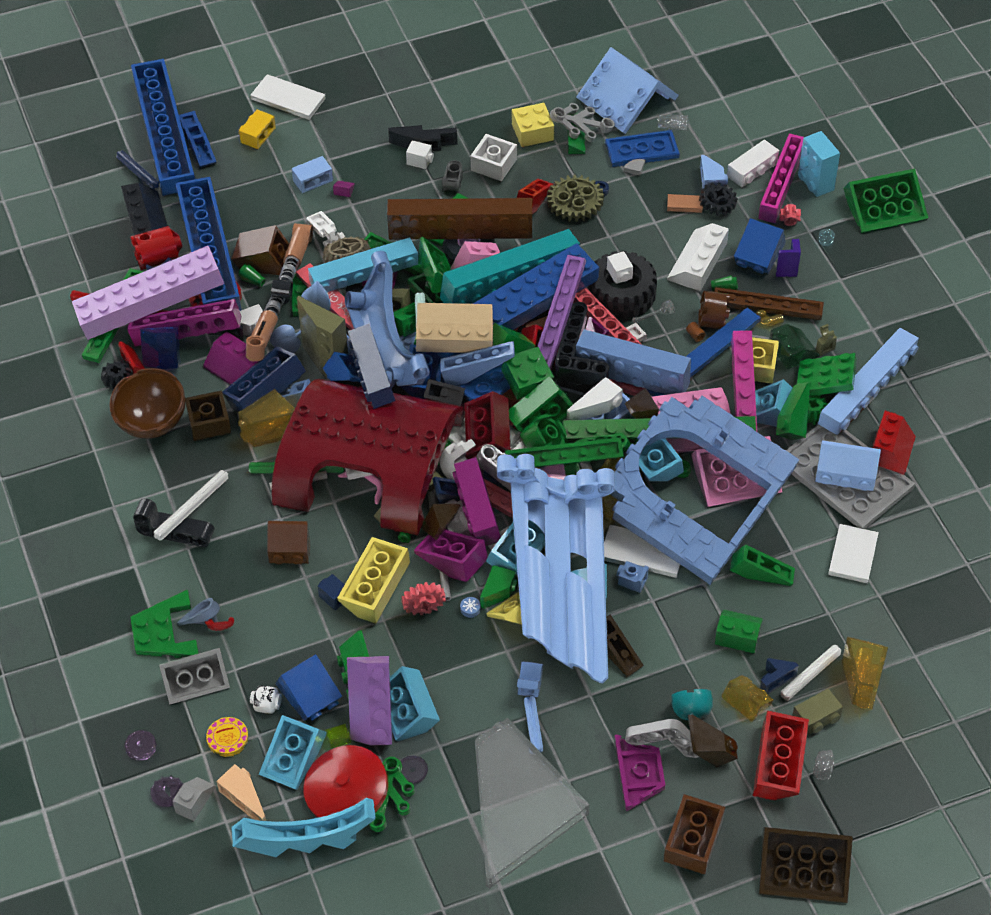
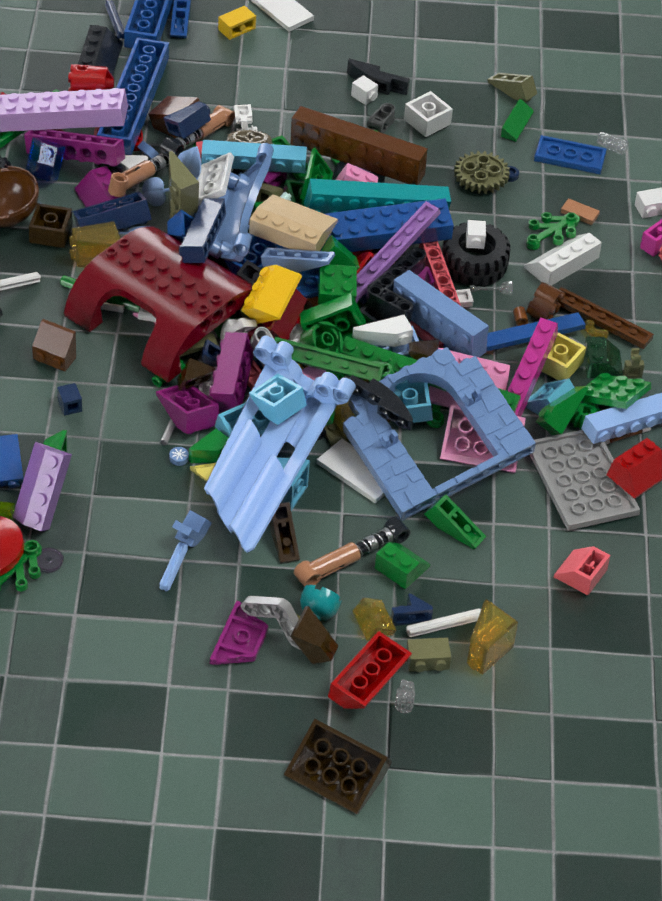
camera: 20 degrees right, 5 degrees down
red slope [118,341,145,374] -> none
green cone [238,264,266,288] -> none
light blue brick [292,156,333,193] -> none
magenta slope [333,181,355,197] -> none
light yellow slope [337,537,410,624] -> none
medium azure slope [390,666,440,741] -> none
coral gear [401,582,446,615] -> none
clear slope [475,718,589,889] -> none
light yellow brick [512,103,554,147] -> none
red slope [517,179,553,214] -> none
light grey plant [550,103,615,142] -> none
light blue bracket [576,47,679,134] -> none
medium blue brick [616,561,649,593] -> none
light grey tile [624,159,645,176] -> none
reddish brown brick [664,794,725,874] -> none
black gear [699,183,738,216] -> none
light blue slope [700,155,728,189] -> none
green cone [711,275,738,291] -> none
blue slope [734,218,786,274] -> none
dark purple panel [776,239,801,277] -> none
light blue slope [815,440,881,491] -> none
white tile [828,524,879,584] -> none
none -> medium blue beam [137,141,161,159]
none -> dark blue slope [163,101,211,139]
none -> white tile [198,152,234,205]
none -> yellow slope [241,265,302,324]
none -> medium azure slope [249,374,307,425]
none -> piece [294,516,411,587]
none -> black slope [350,375,413,431]
none -> olive slope [487,73,537,102]
none -> green plant [526,212,580,250]
none -> coral slope [554,546,610,595]

